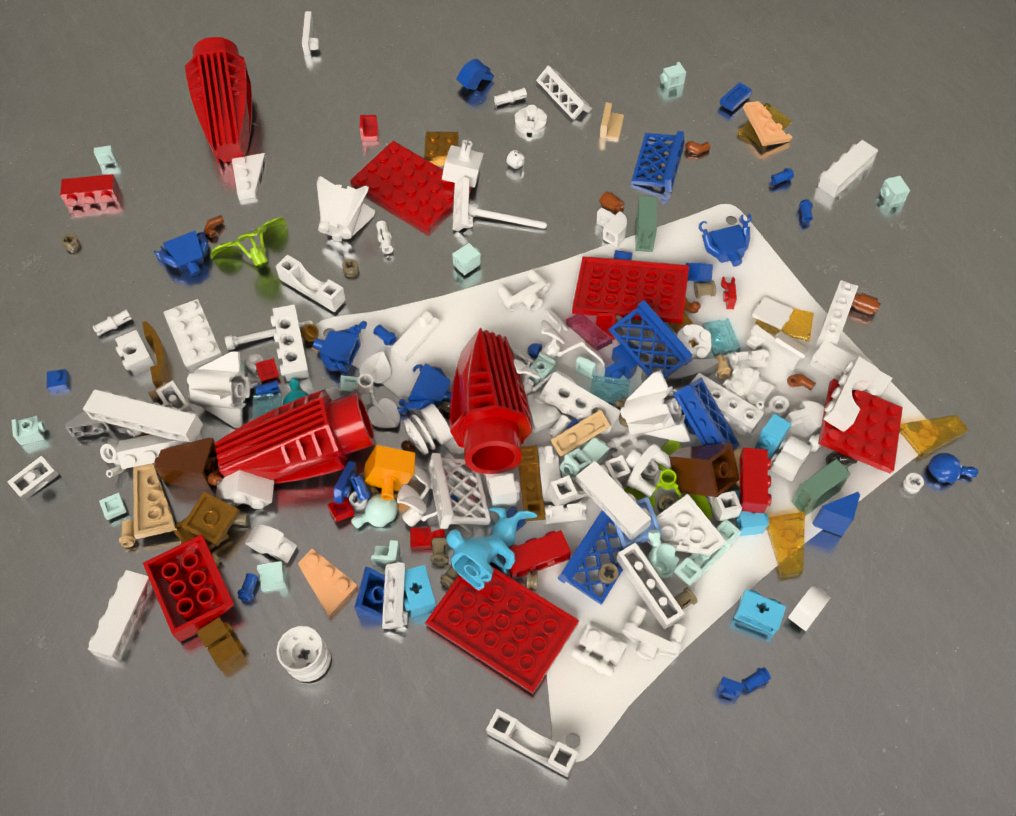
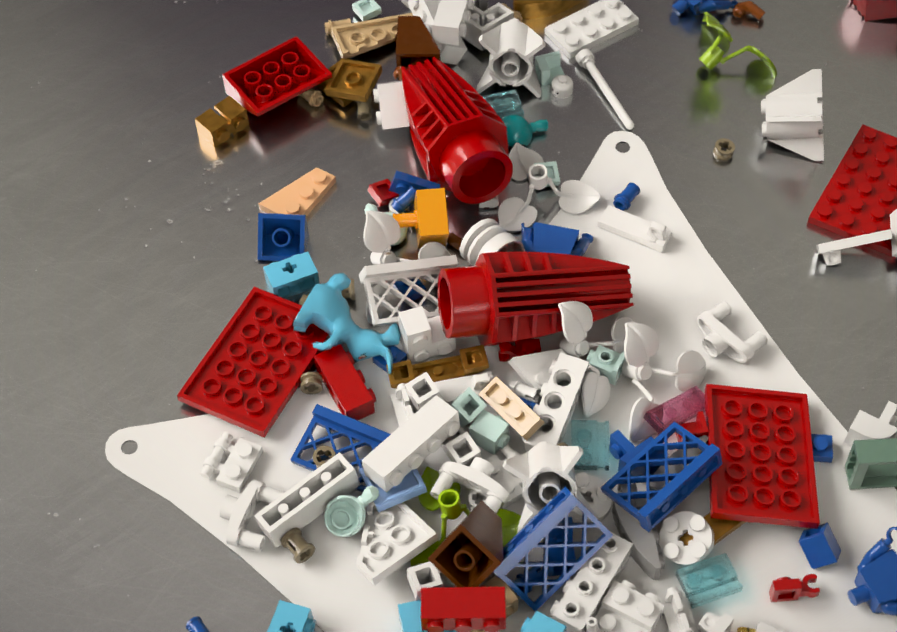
camera: 85 degrees right, 5 degrees down
white brick [88,570,153,662] -> none
white wing [232,153,266,200] -> none
blue pin [237,573,259,602] -> none
white brick [245,525,297,564] -> none
red plate [255,358,279,382] -> none
blue pin [255,380,280,398] -> none
light aqua panel [257,561,287,592] -> none
white brick [270,305,309,382] -> none
white arch [276,255,346,312] -> none
white wheel [276,626,331,682] -> none
pearl gold plate [300,324,319,342] -> none
blue torso [313,321,367,373] -> none
light aqua panel [371,540,400,567] -> none
white pin [376,221,393,254] -> none
white hinge [382,562,408,629] -> none
red plate [410,527,446,550] -> none
light aqua brick [452,243,481,275] -> none
white piece [468,203,547,229] -> none
white arch [486,709,578,777] -> none
light aqua plate [575,356,596,379] -> none
dark tan bush [657,495,676,513] -> none
light aqua slope [674,519,741,586] -> none
dark orange arm [684,297,701,314] -> none
dark tan bush [694,280,716,298] -> none
tan pin [715,354,732,379] -> none
blue plate [717,677,744,699] -> none

